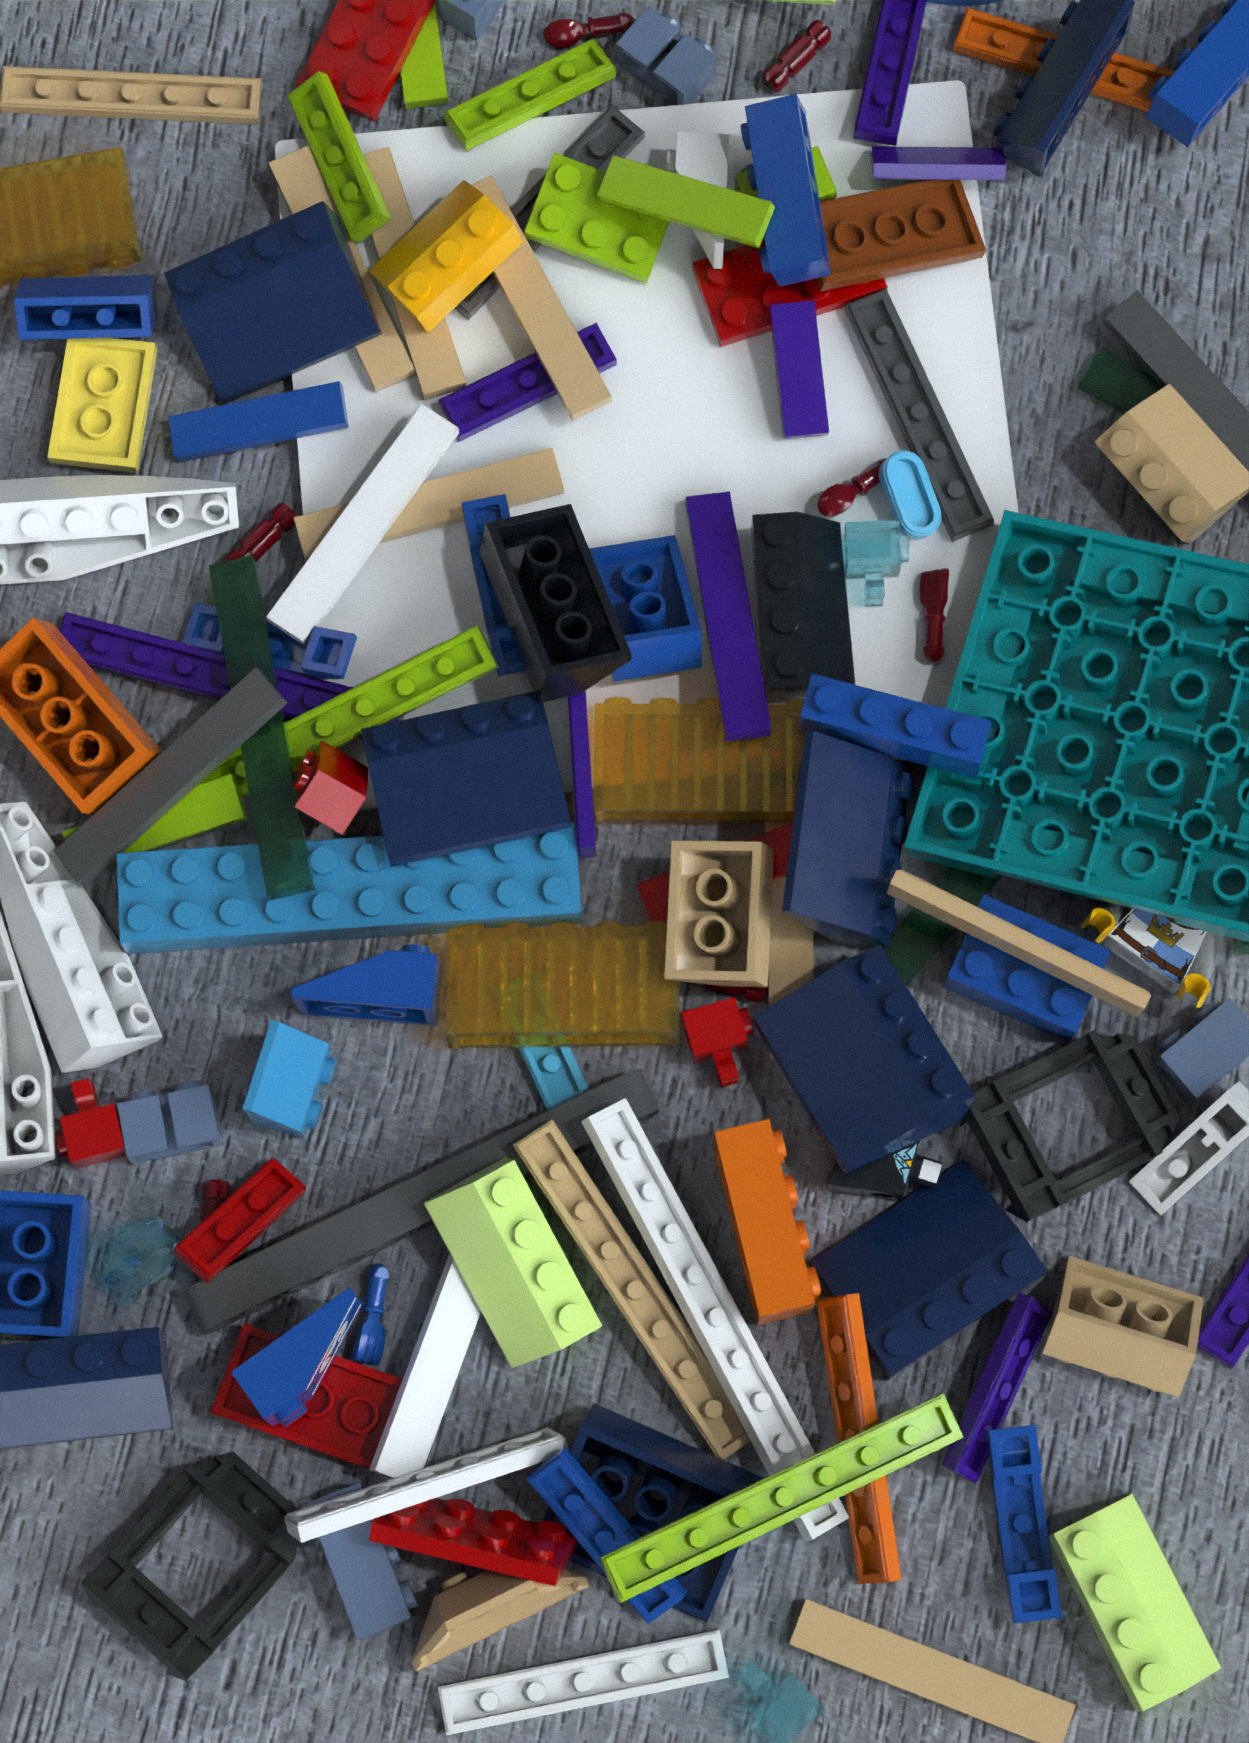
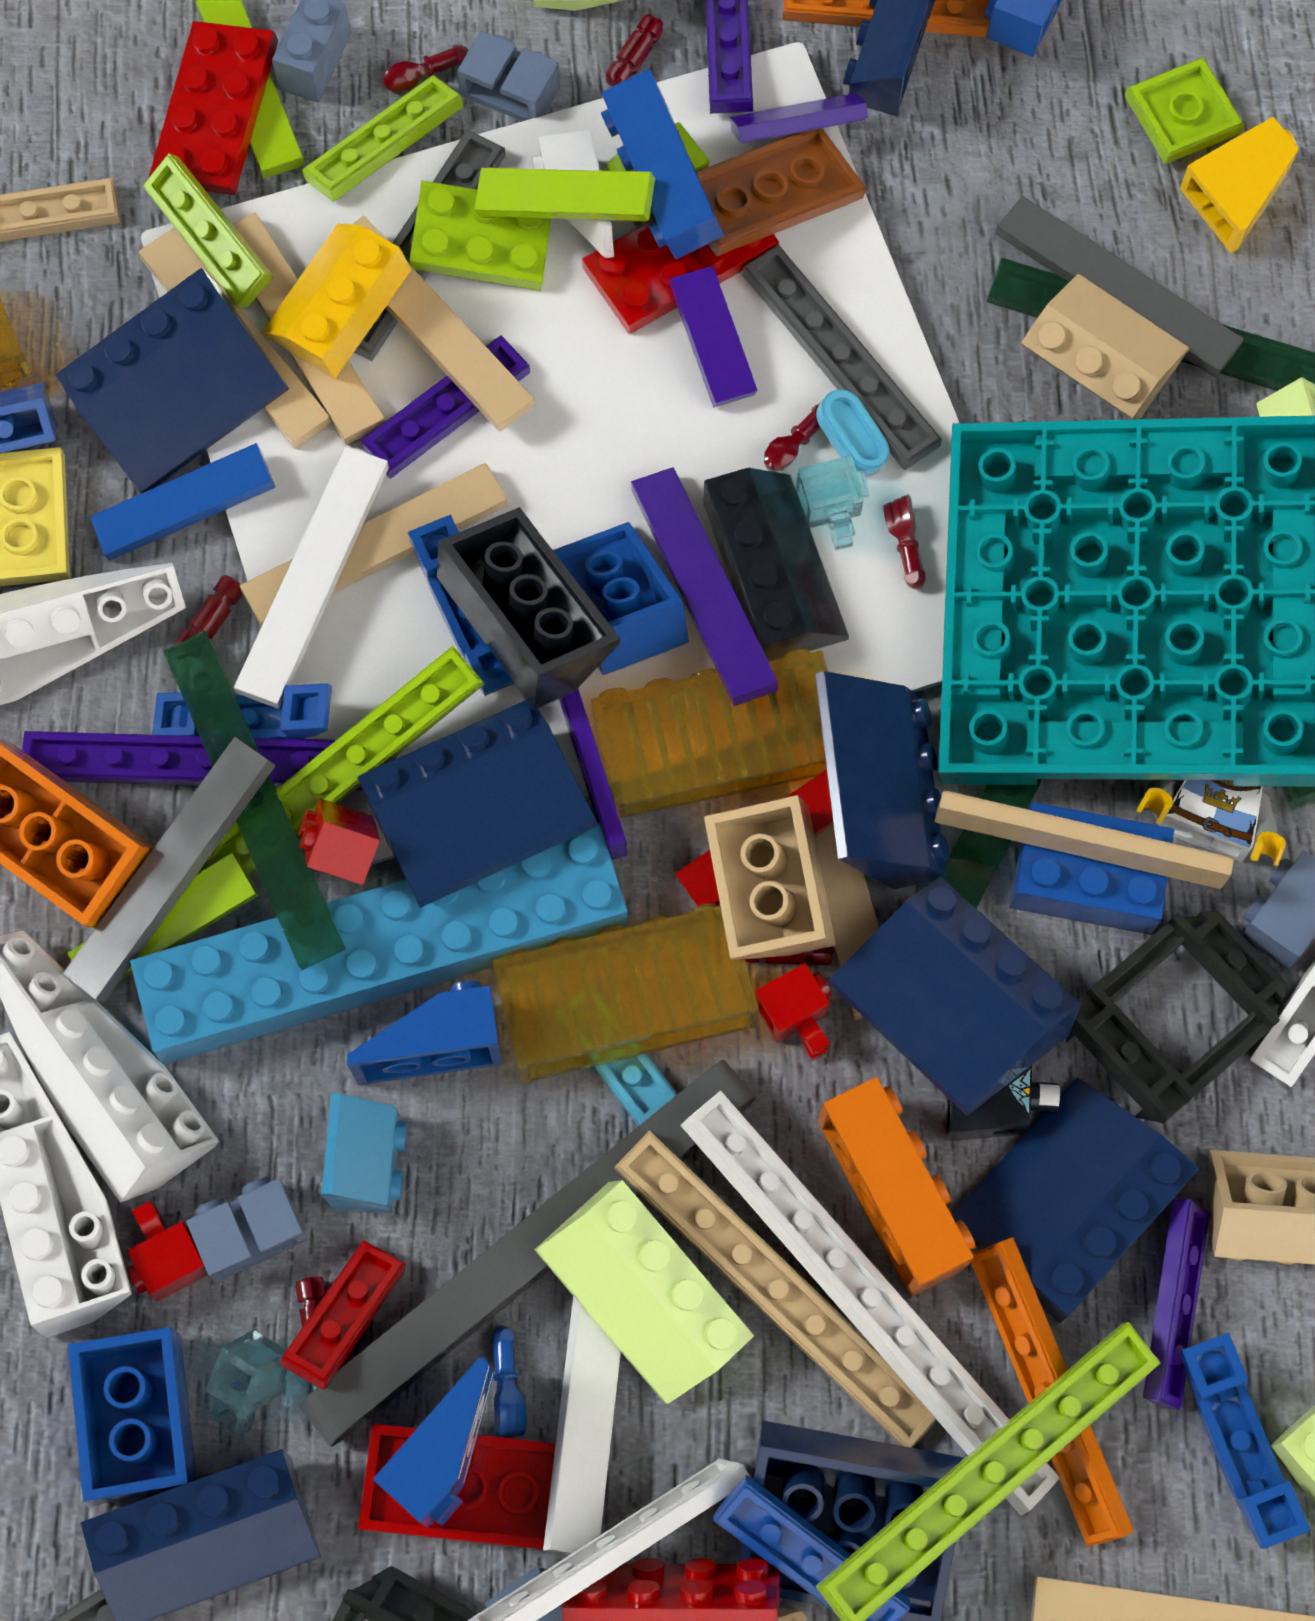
camera: 15 degrees left, 5 degrees down
blue brick [798,674,992,779] -> none

